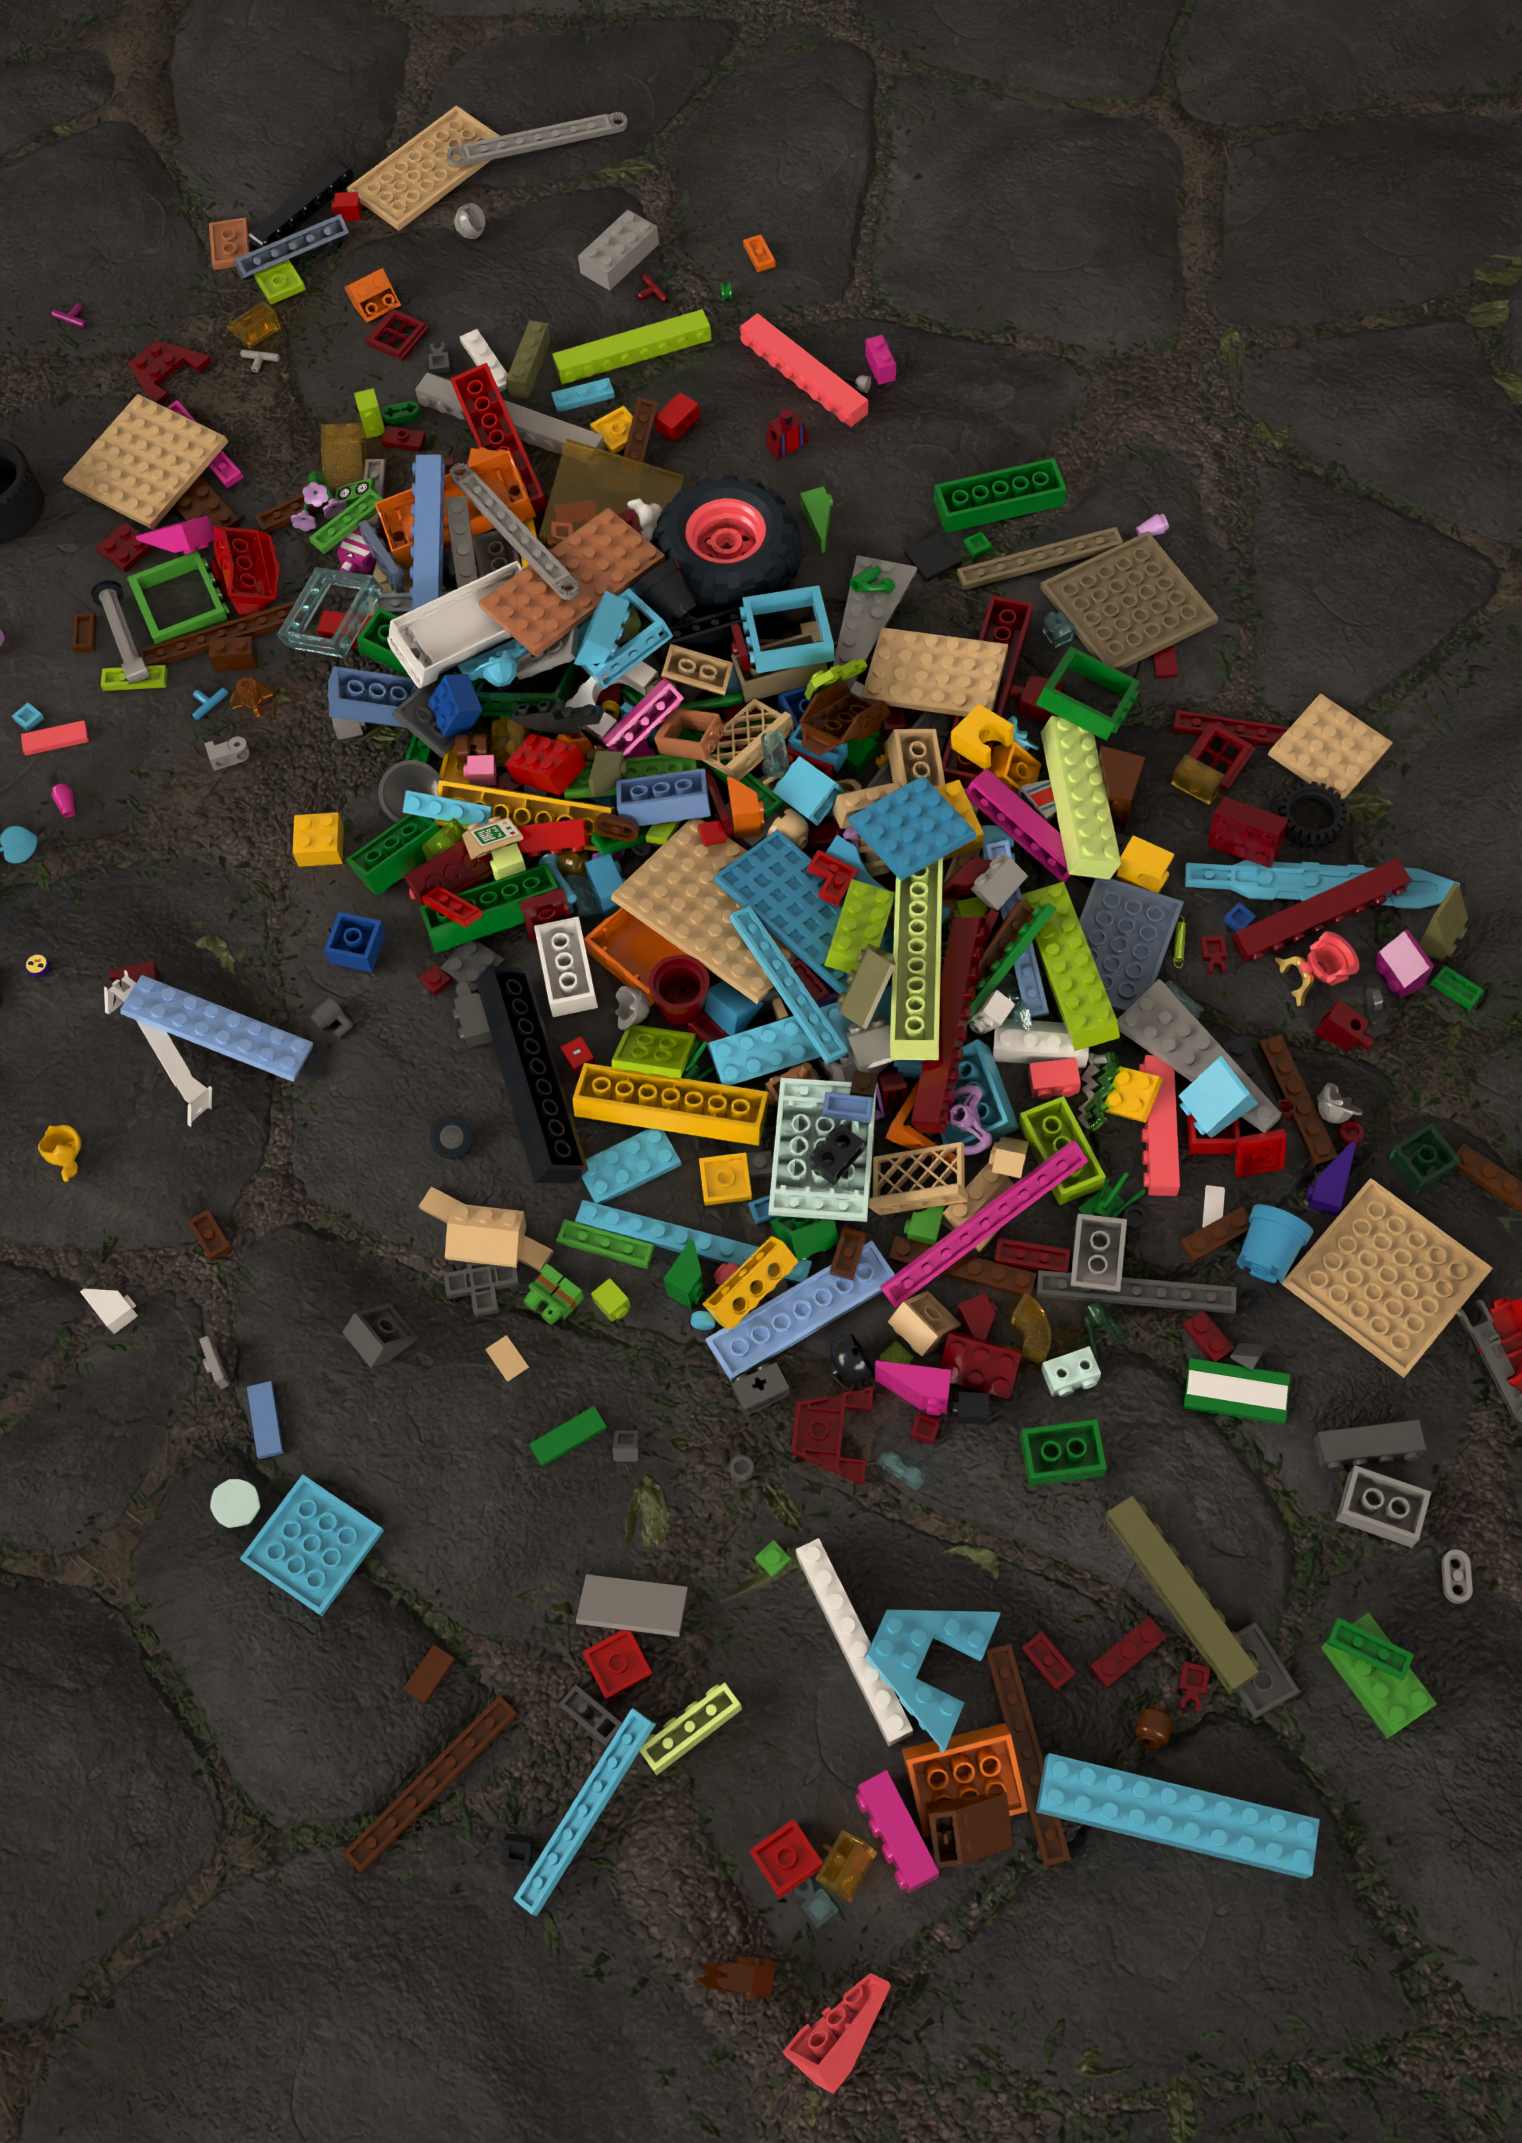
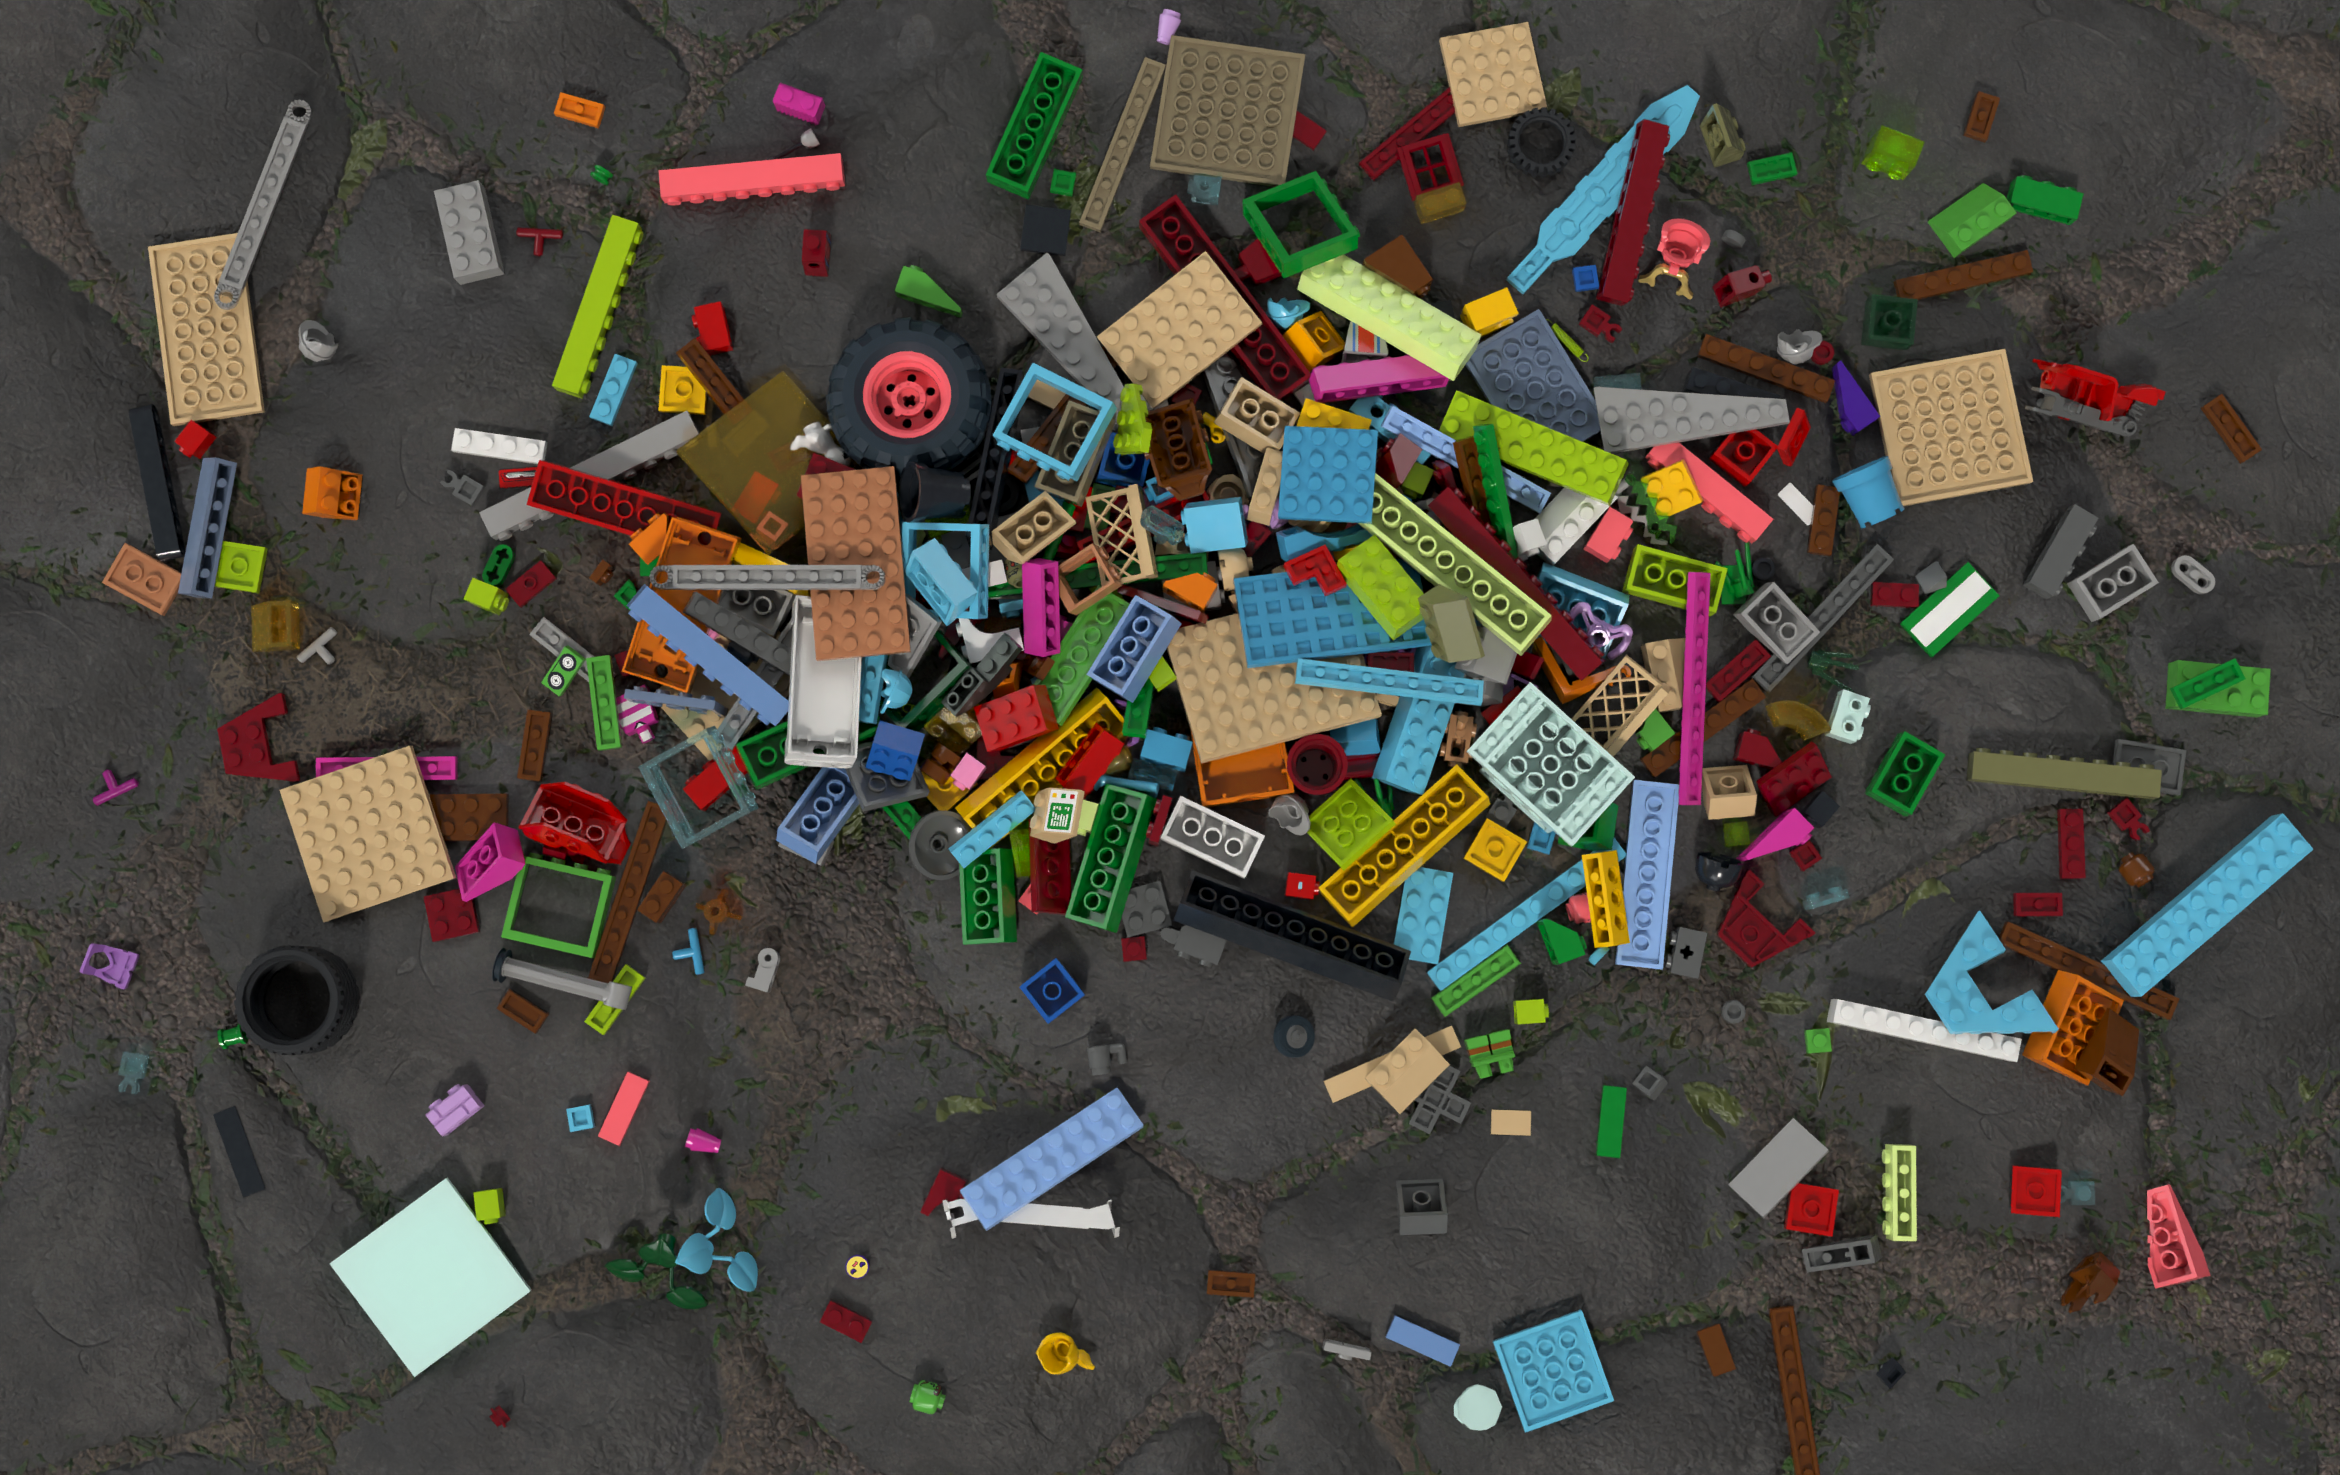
camera: 60 degrees left, 20 degrees up
white slope [80,1289,138,1334] -> none
lavender plant [291,471,347,531] -> none
yellow brick [293,812,344,867] -> none
clear yellow slope [321,422,367,488] -> none
dark red piece [364,309,430,360] -> none
red tile [422,886,483,928] -> none
olive brick [506,320,551,400] -> none
medium azure plate [513,1708,656,1916] -> none
olive slope [589,751,628,797] -> none
reddish brown plate [594,813,640,842] -> none
yellow bush [602,700,620,720] -> none
red tile [697,820,727,847] -> none
dark red plate [731,624,751,671] -> none
black brick [810,1124,864,1186] -> none
clear yellow brick [815,1830,877,1903] -> none
medium blue tile [822,1092,874,1123] -> none
reddish brown plate [830,1227,867,1281] -> none
green plant [850,566,895,594] -> none
dark brown plate [850,1070,878,1097] -> none
dark pink brick [855,1770,939,1894] -> none
yellow piece [951,704,1014,770] -> none
light grey brick [971,855,1028,910] -> none
tan brick [989,1136,1029,1178] -> none
clear light blue plate [1008,993,1033,1032] -> none
medium azure slope [1179,1056,1258,1138] -> none
dark red brick [1207,796,1288,868] -> none
clear red hinge [1277,1099,1295,1120] -> none
slope [1374,929,1434,999] -> none

